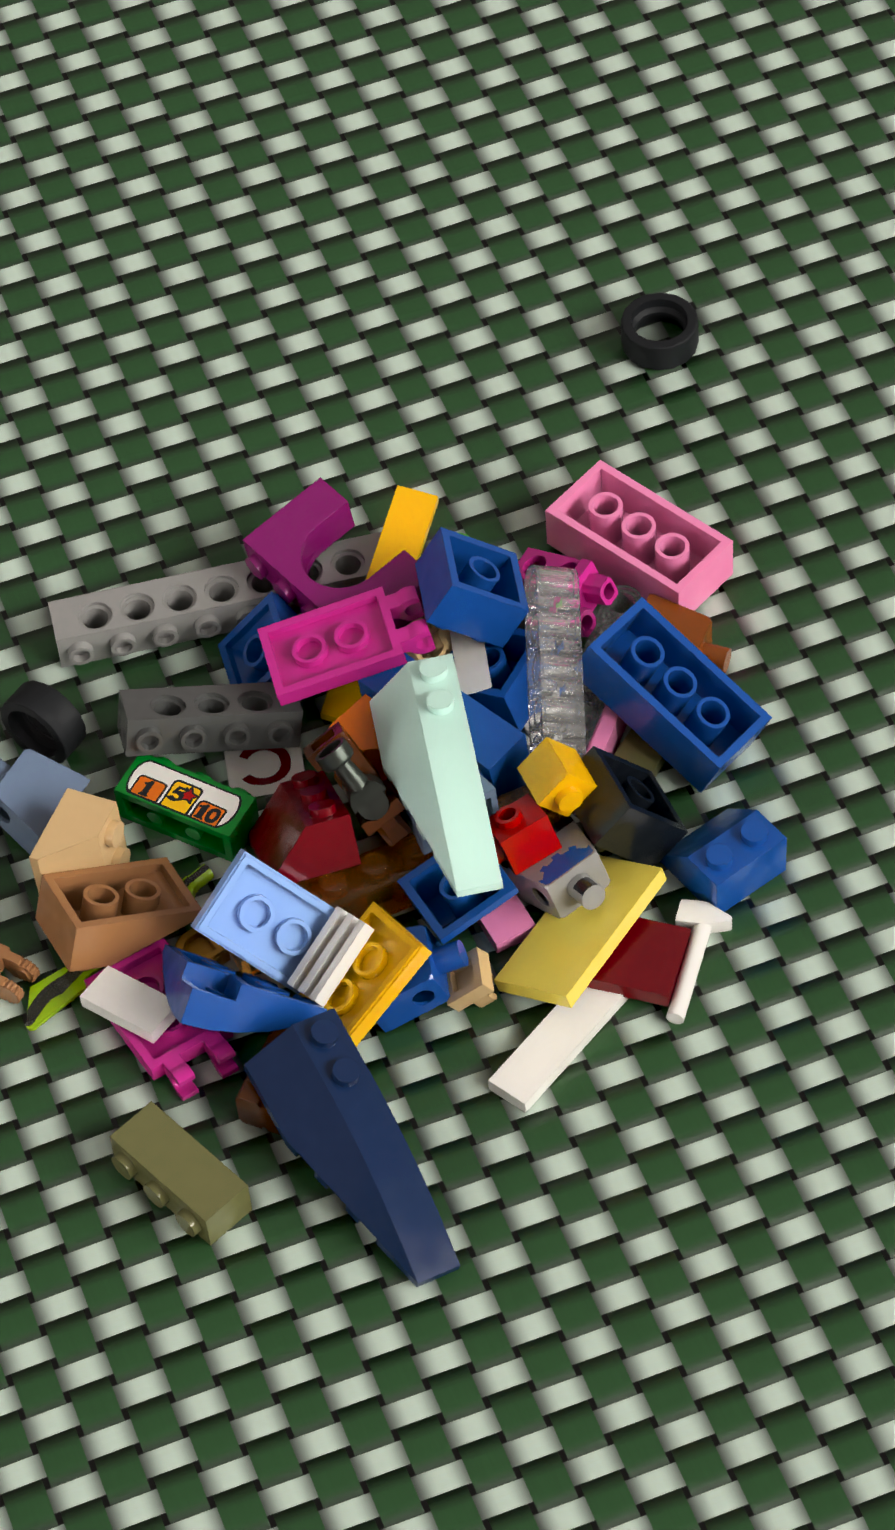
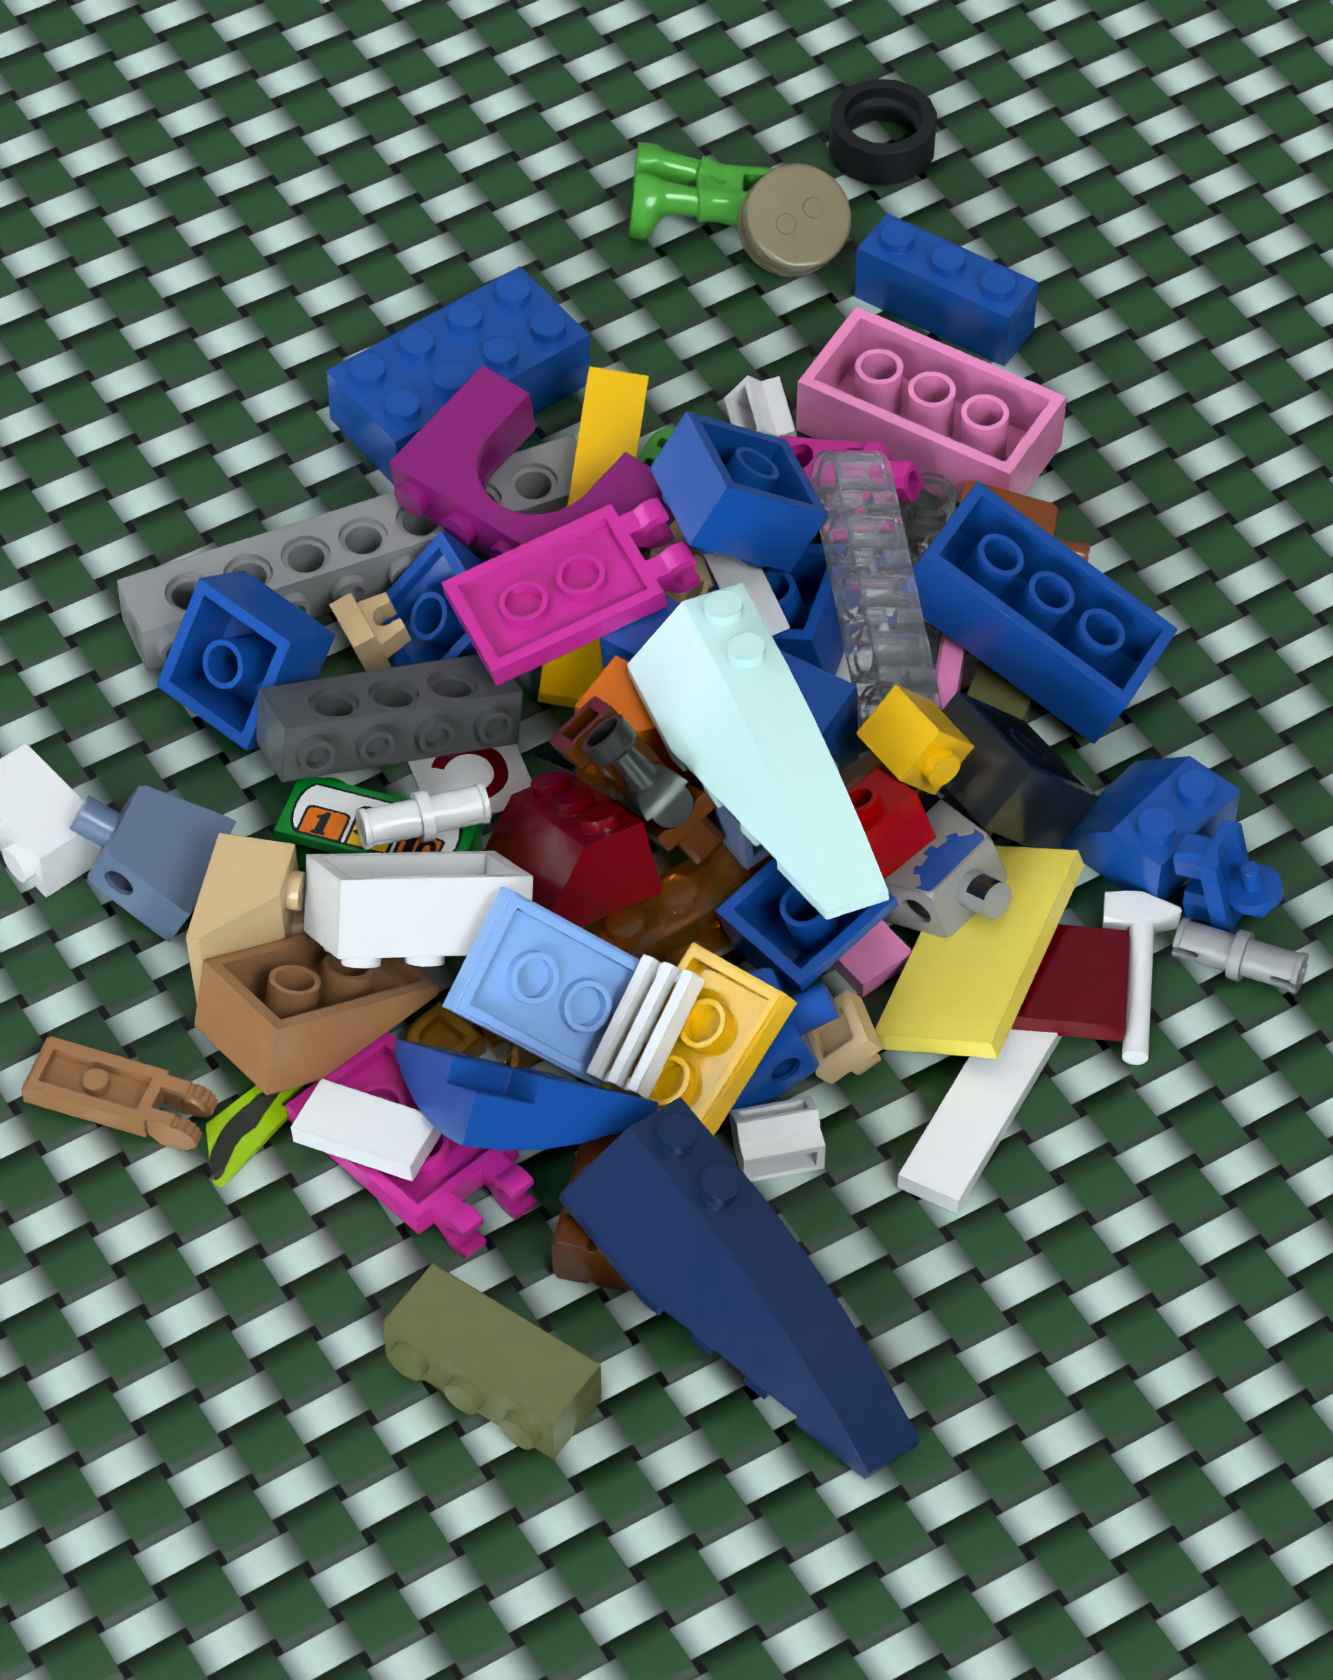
camera: 15 degrees left, 0 degrees up
black tyre [0,680,86,763] -> none
none -> blue brick [156,571,336,750]
none -> white piece [304,851,533,968]
none -> blue brick [326,266,590,485]
none -> tan tile [329,592,412,672]
none -> white pin [355,783,491,850]
none -> bright green piece [629,142,774,240]
none -> white piece [724,375,797,438]
none -> white piece [729,1096,826,1182]
none -> dark tan head [738,163,851,277]
none -> blue brick [854,213,1038,367]
none -> blue hips [1172,820,1284,934]
none -> light grey pin [1172,917,1309,994]

